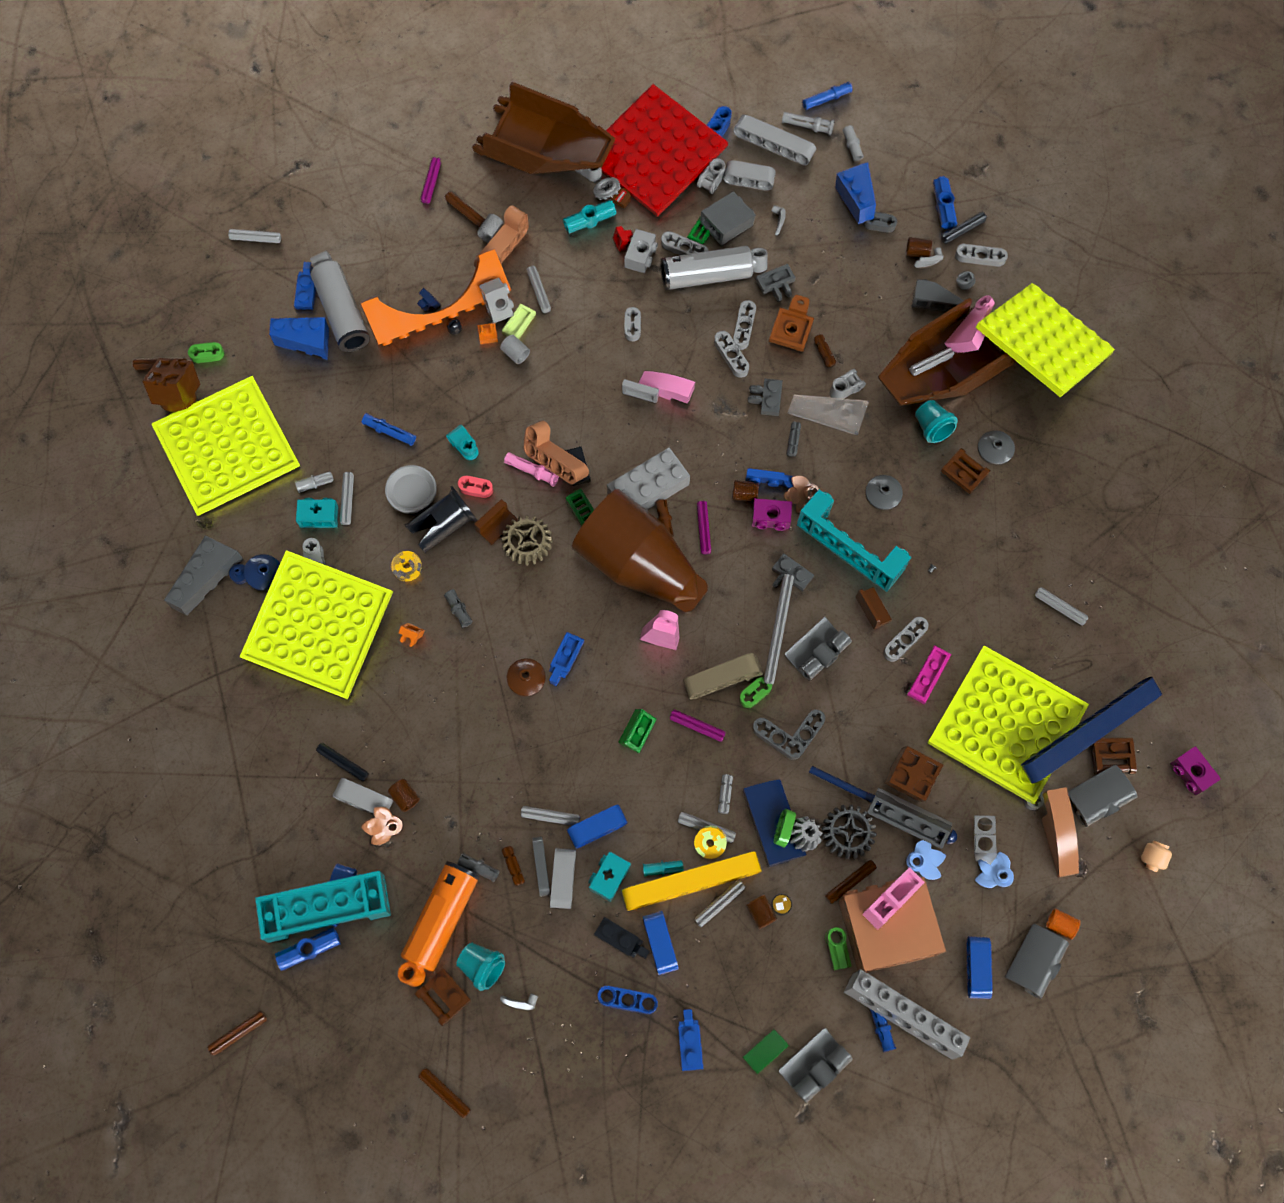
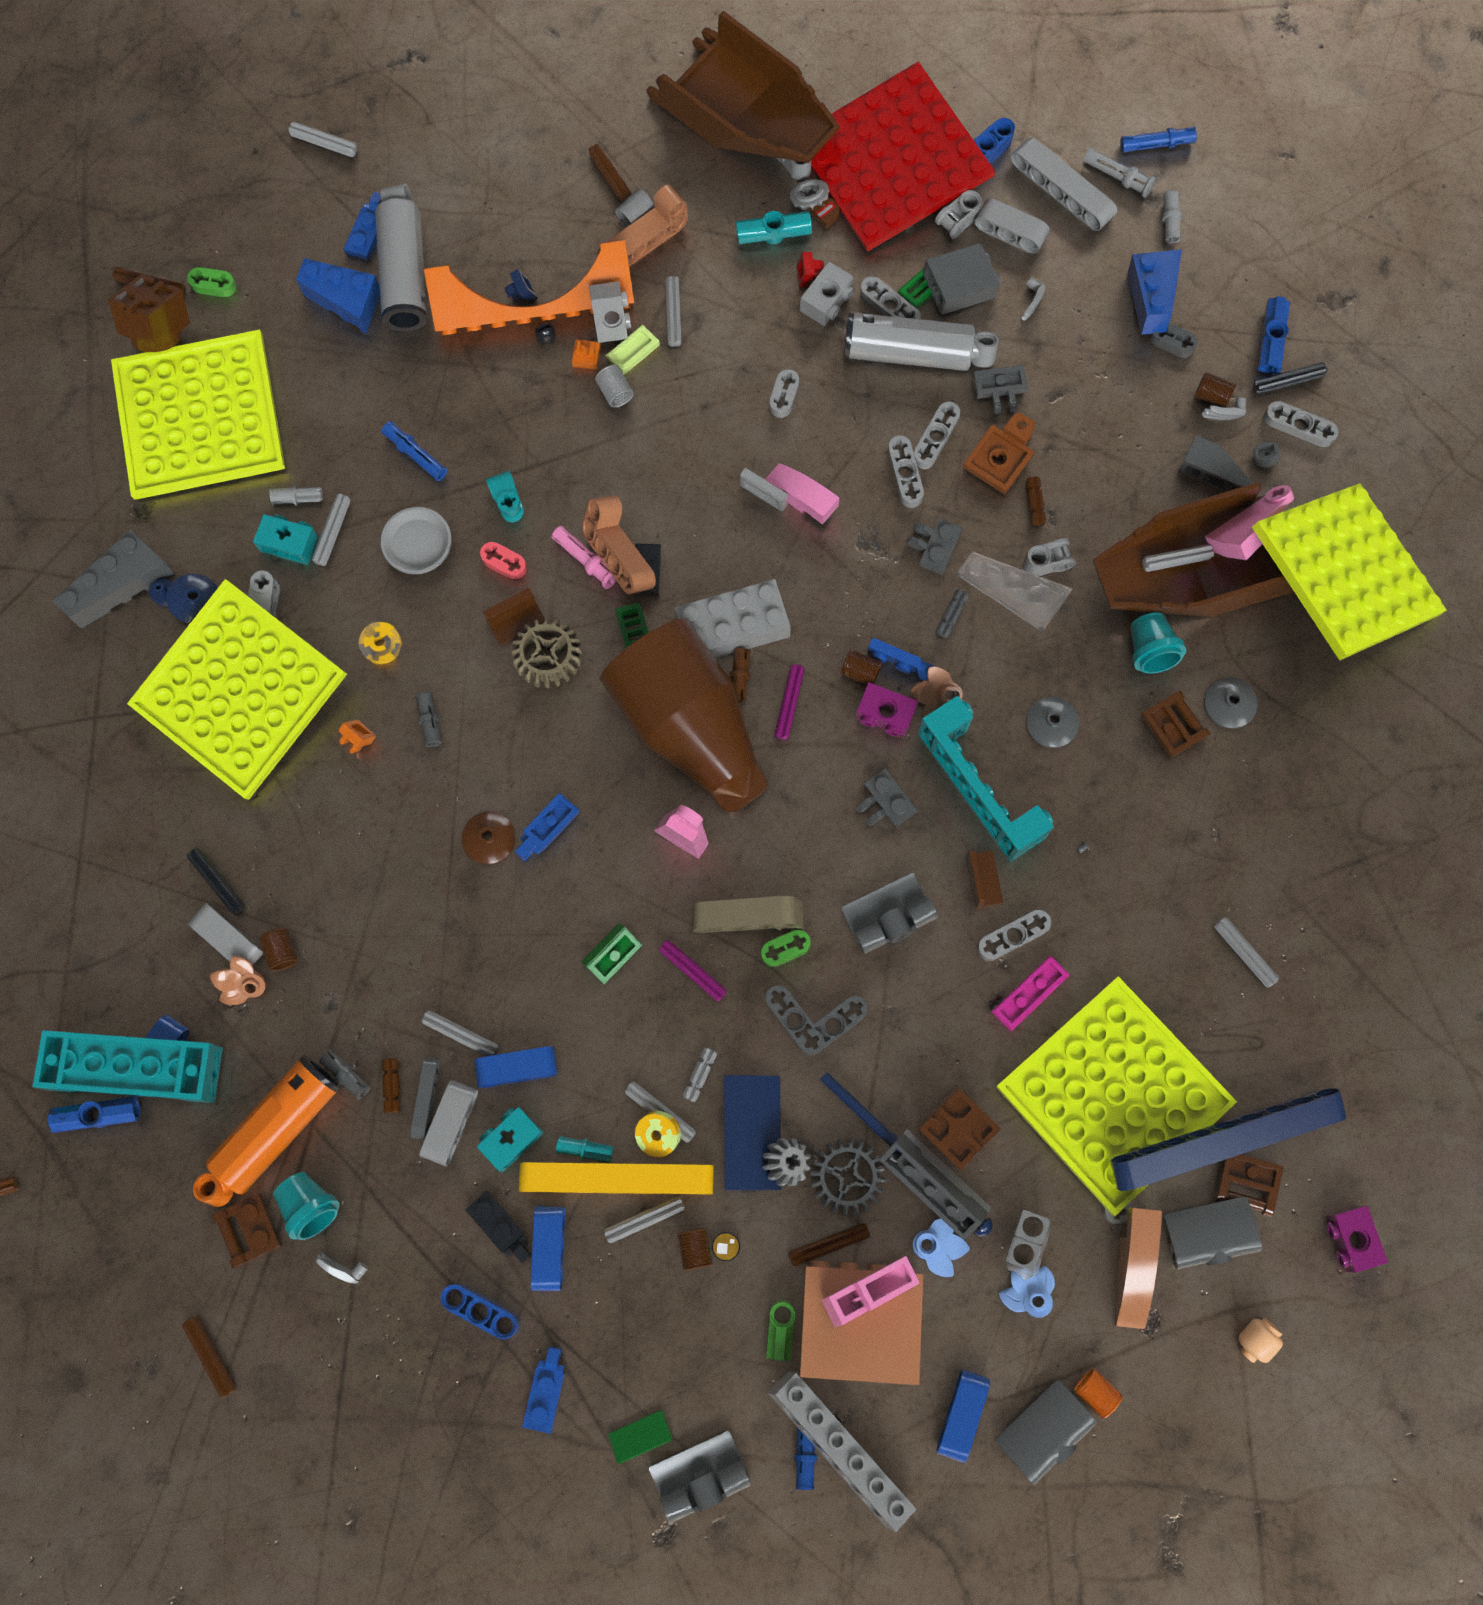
camera: 20 degrees right, 5 degrees up
black piece [404,486,478,553] -> none
magenta axle [420,157,441,204] -> none
light grey axle [764,574,794,684] -> none
bright green beam [773,809,796,848] -> none

